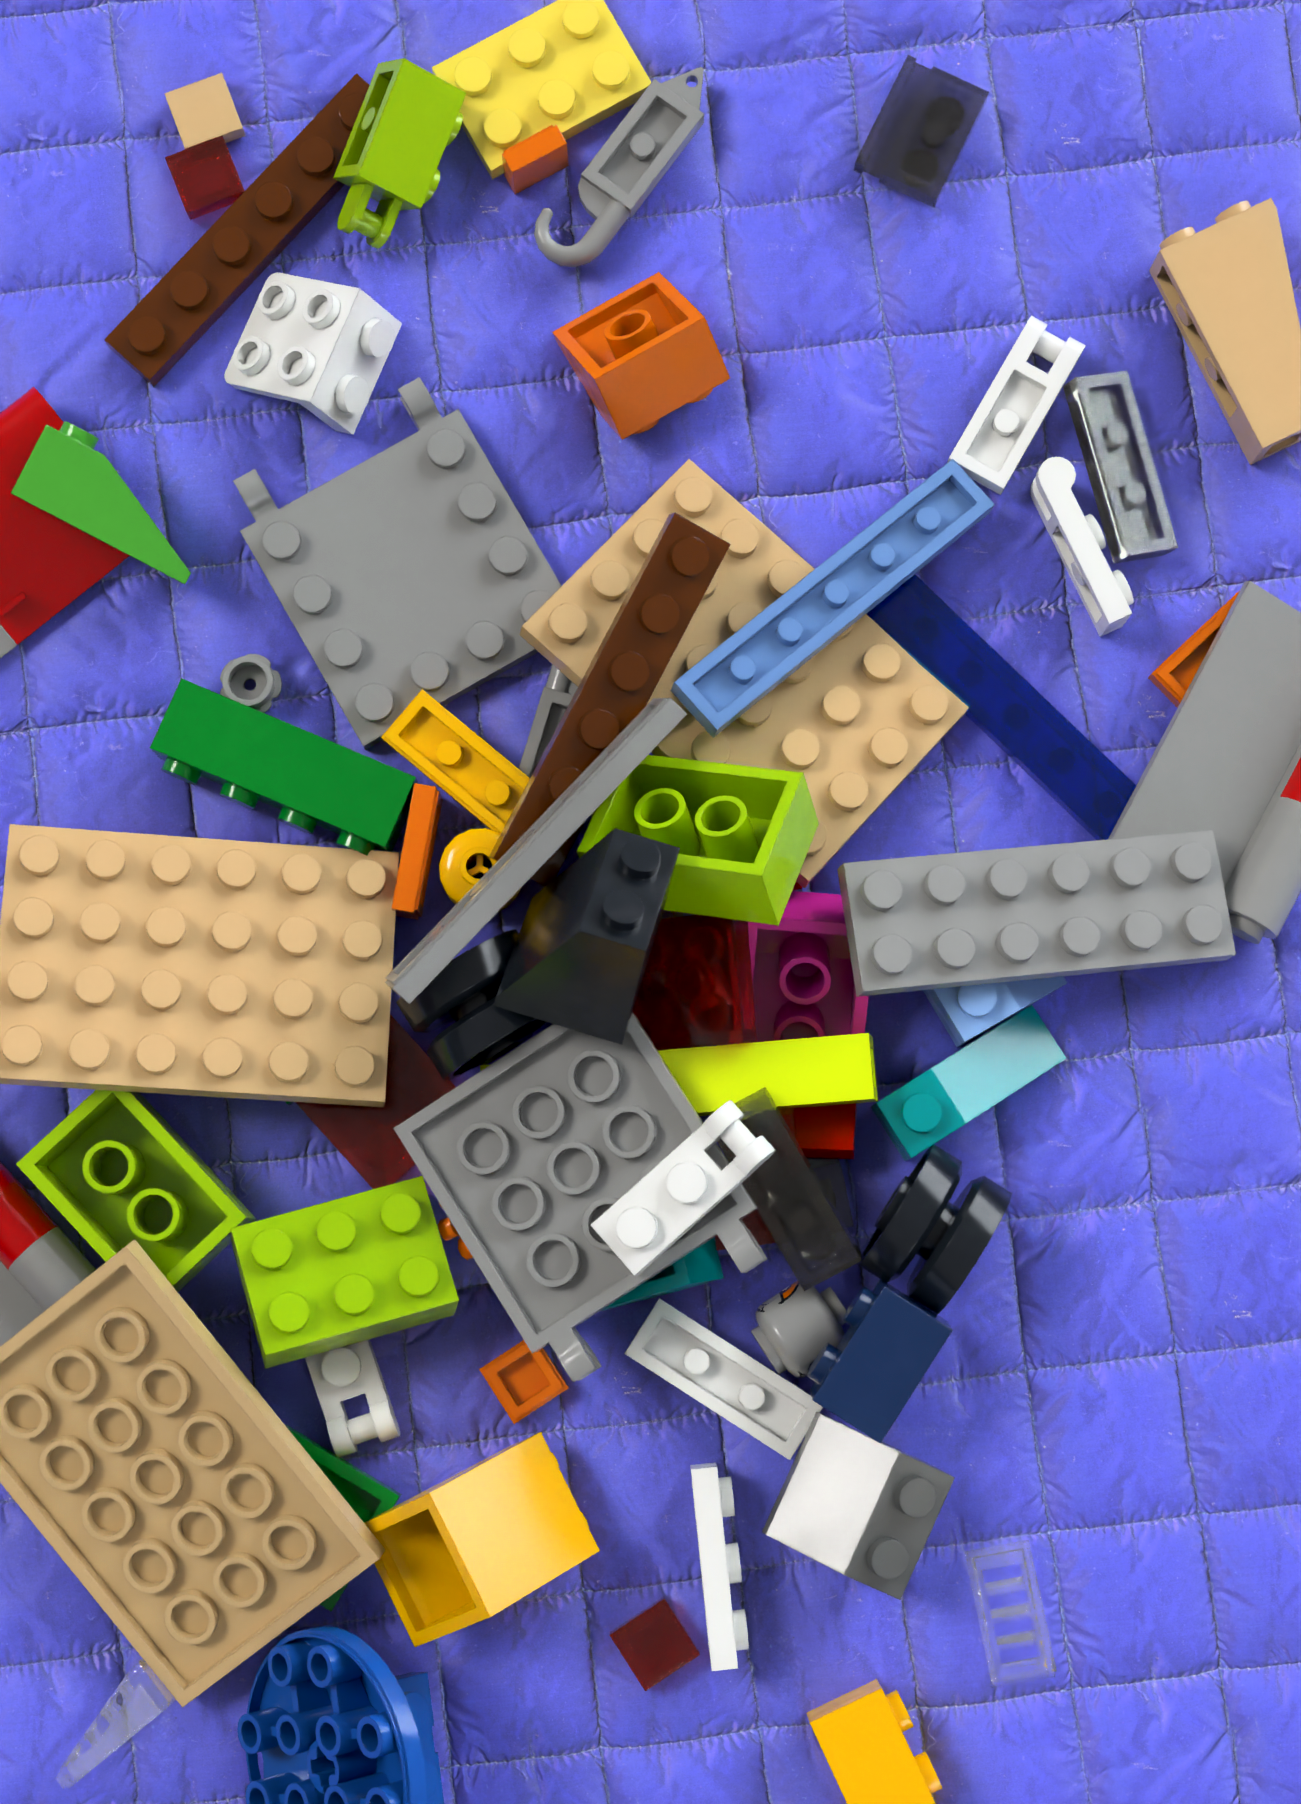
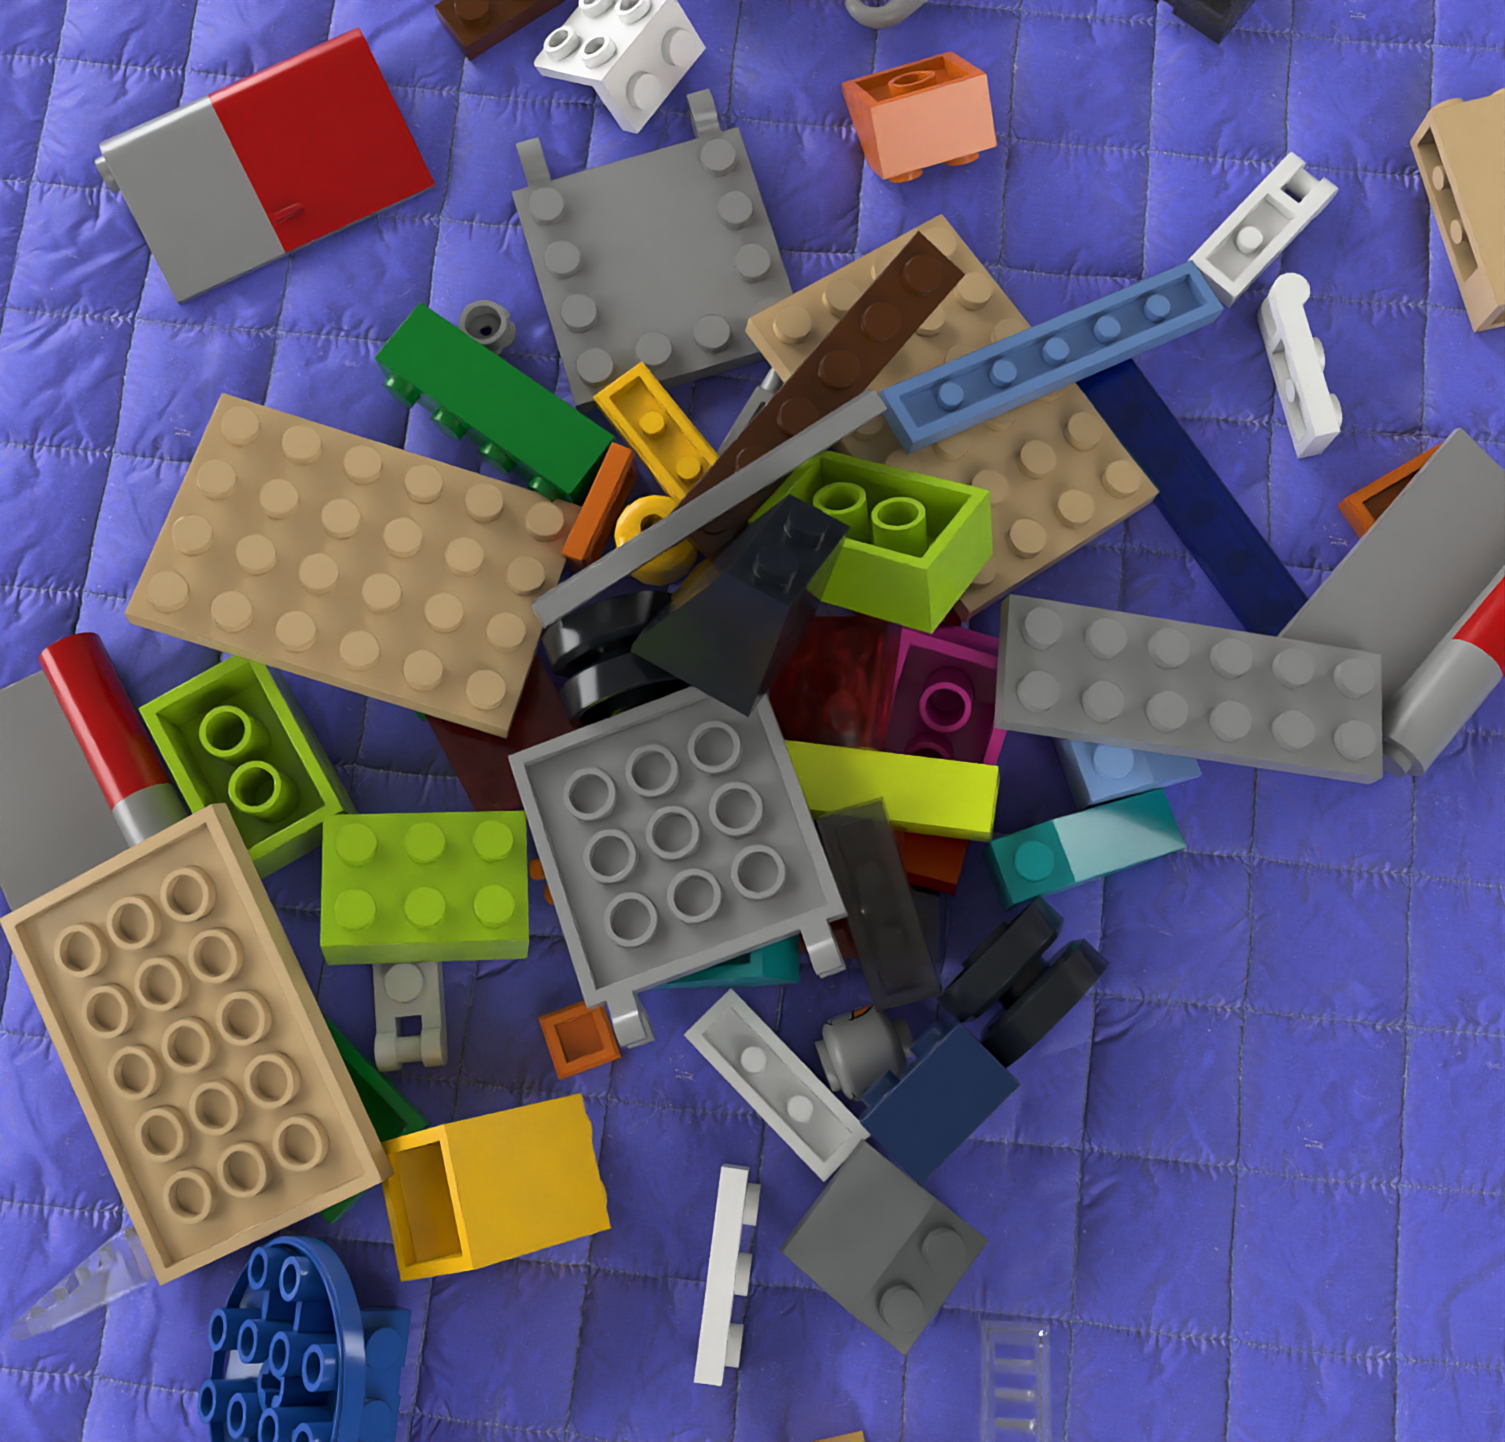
camera: 20 degrees right, 5 degrees down
bright green slope [11,421,191,584] -> none
white plate [591,1100,775,1276] -> none
clear red tile [610,1596,700,1691] -> none
clear smoke plate [1063,371,1179,564] -> none

